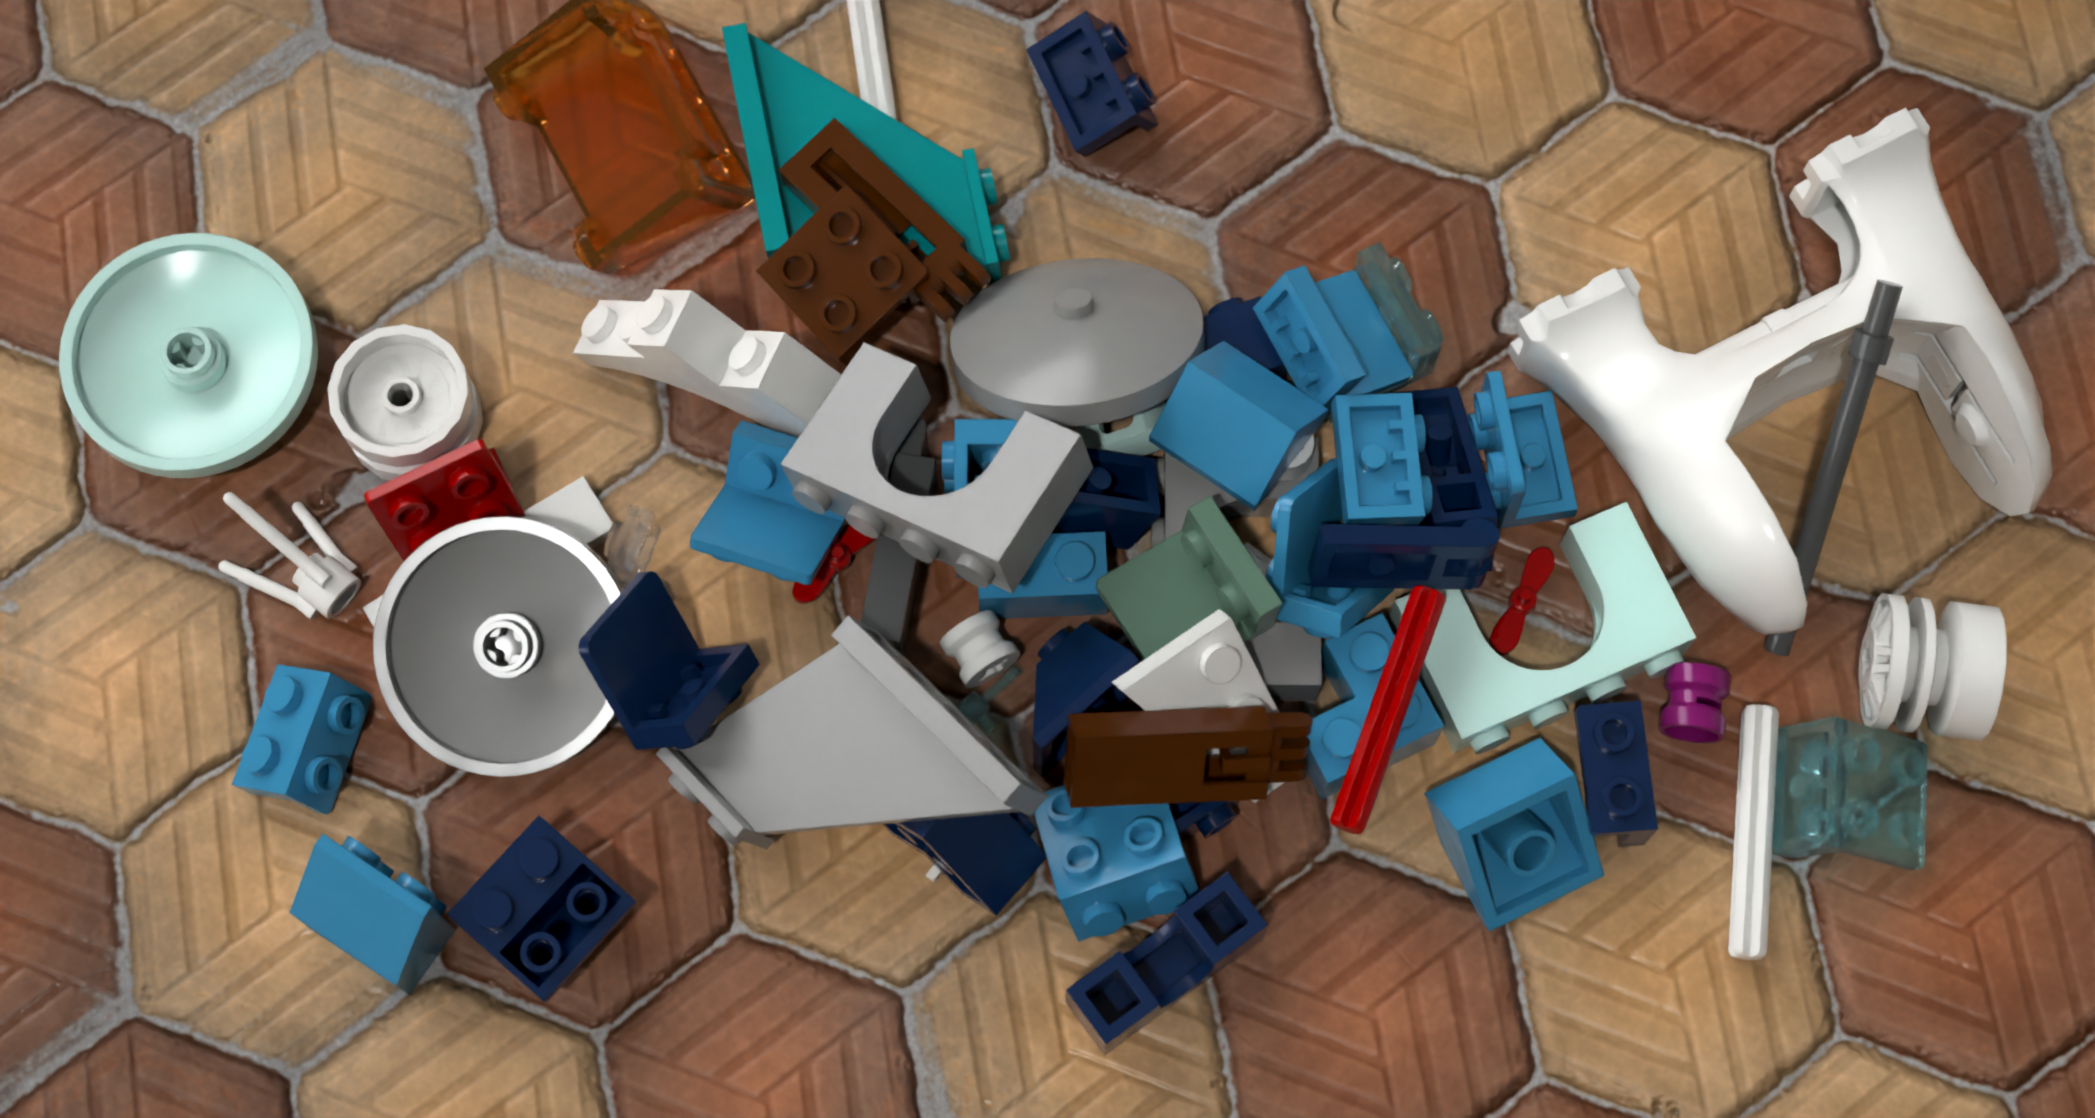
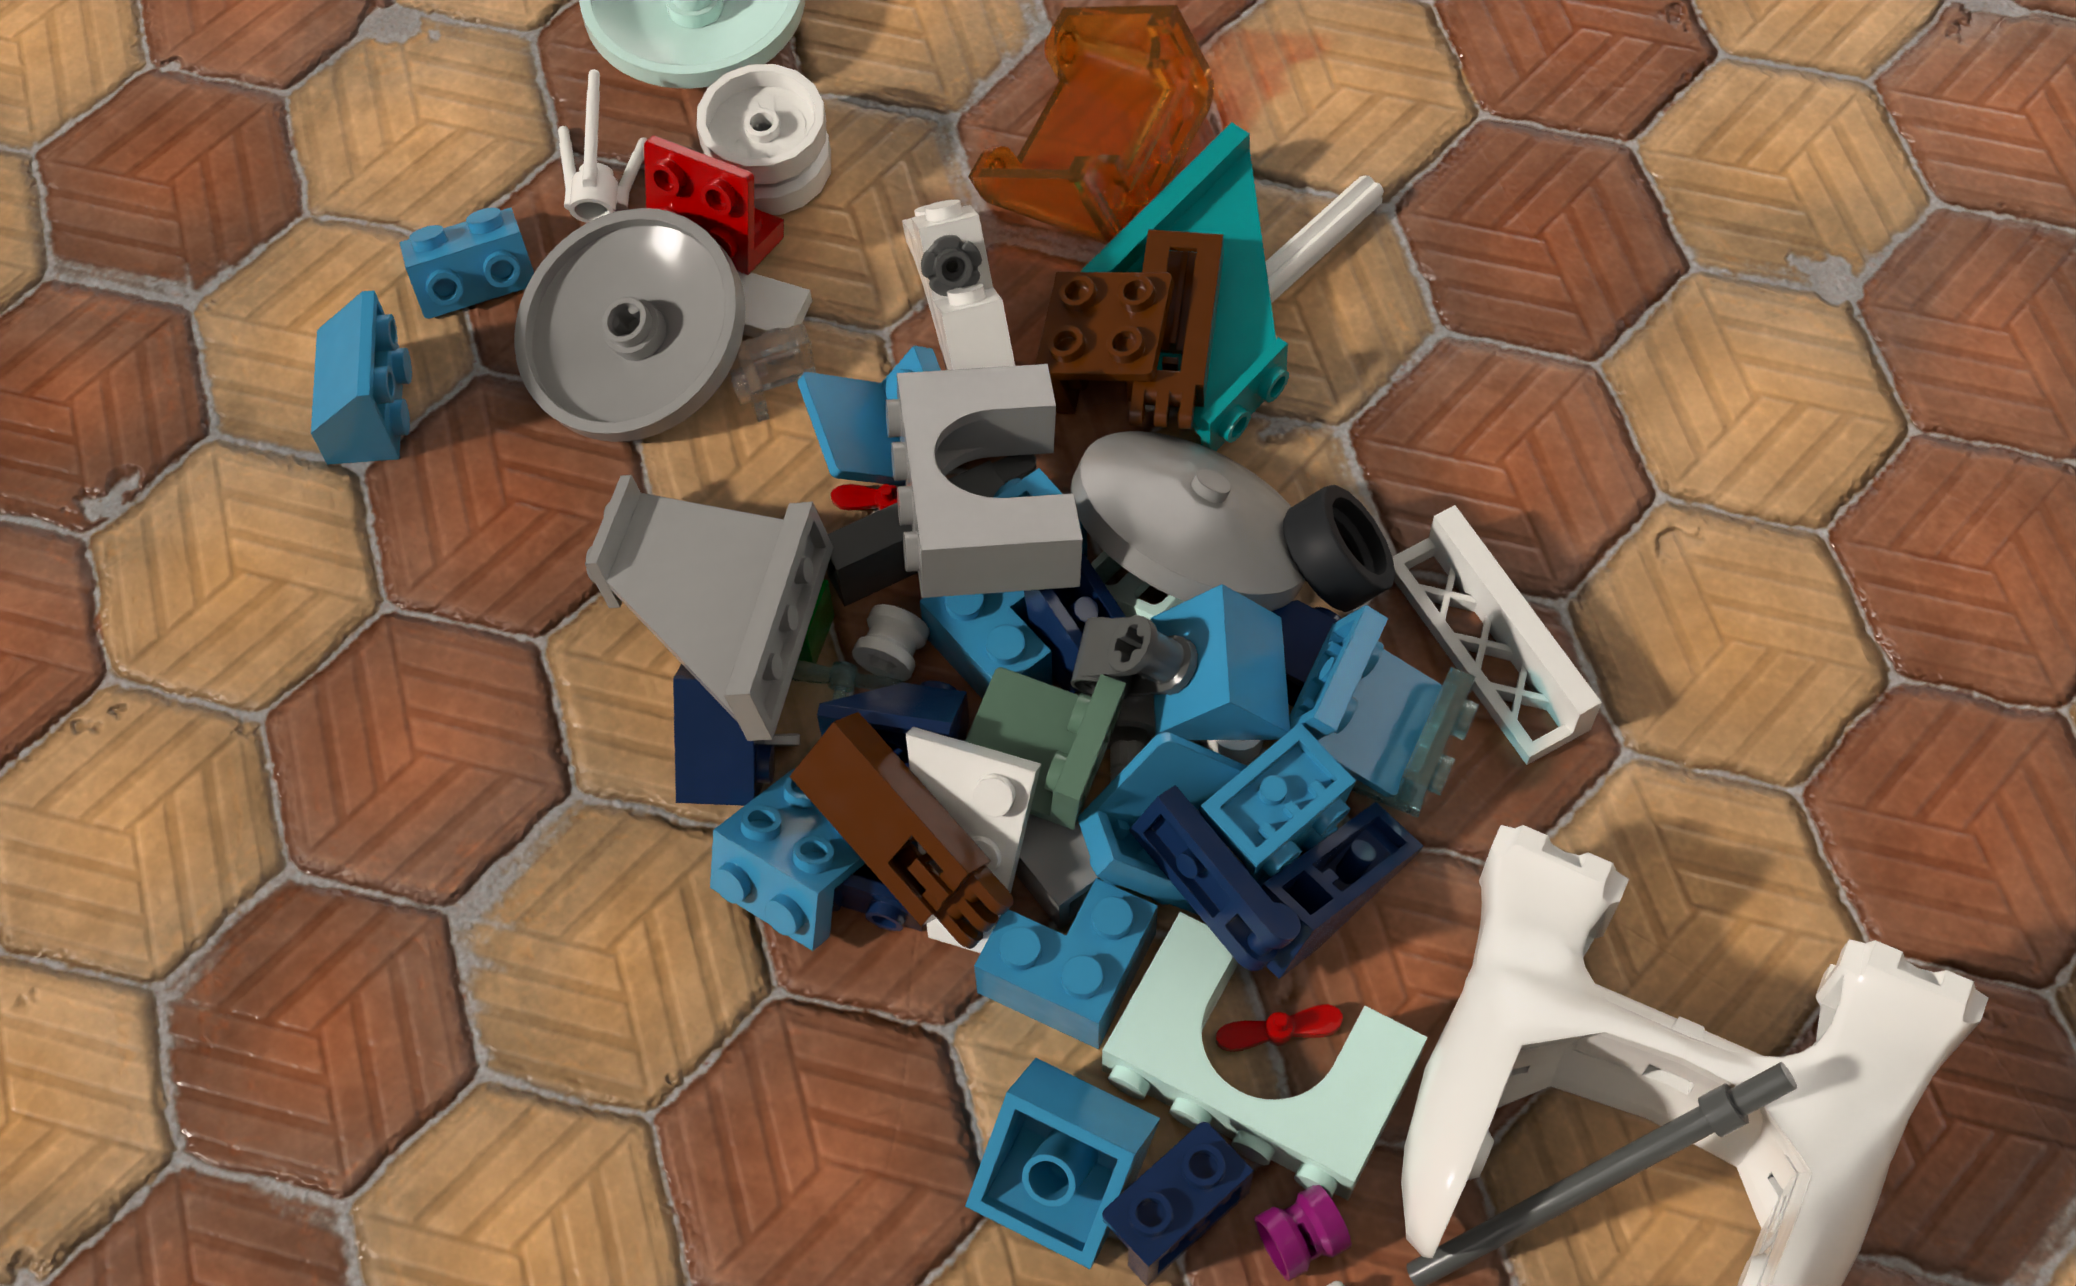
camera: 55 degrees right, 10 degrees down
dark blue slope [447,815,637,1004] -> none
dark blue bracket [579,571,760,750] -> none
dark blue bracket [1026,11,1158,156] -> none
dark blue arch [1065,872,1268,1056] -> none
red axle [1330,585,1446,834] -> none
dark azure bracket [1468,370,1578,529] -> none
none -> dark grey plate [921,235,982,297]
none -> dark grey piece [1071,615,1198,699]
none -> black tyre [1283,485,1395,612]
none -> white fence [1393,505,1602,765]

